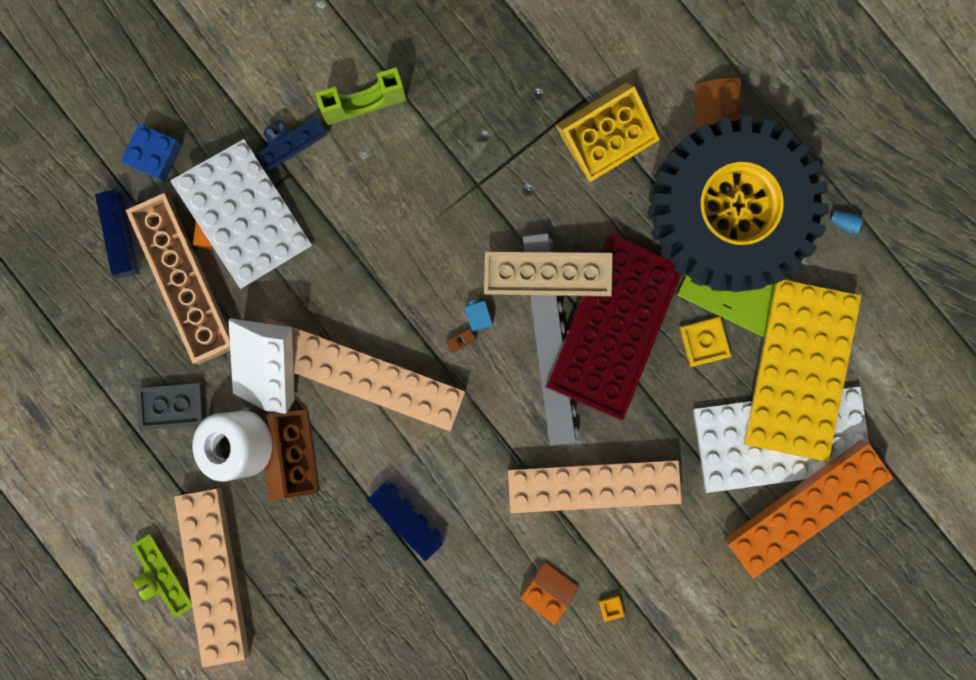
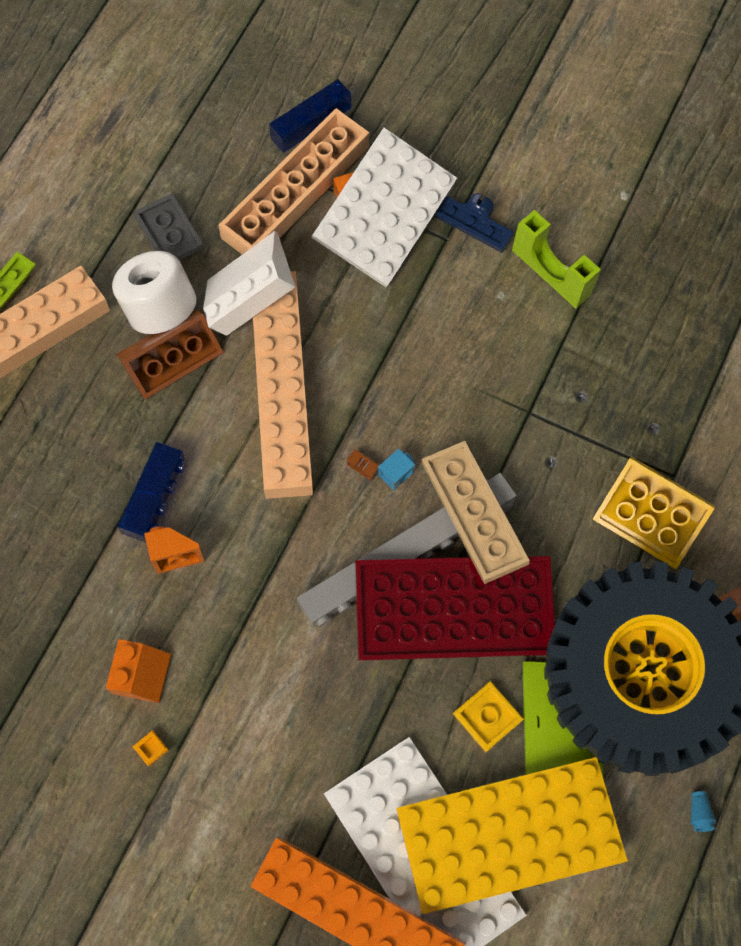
camera: 60 degrees right, 15 degrees down
blue brick [121,123,182,183] -> none
light nougat brick [508,460,682,513] -> none
none -> orange slope [144,526,205,574]

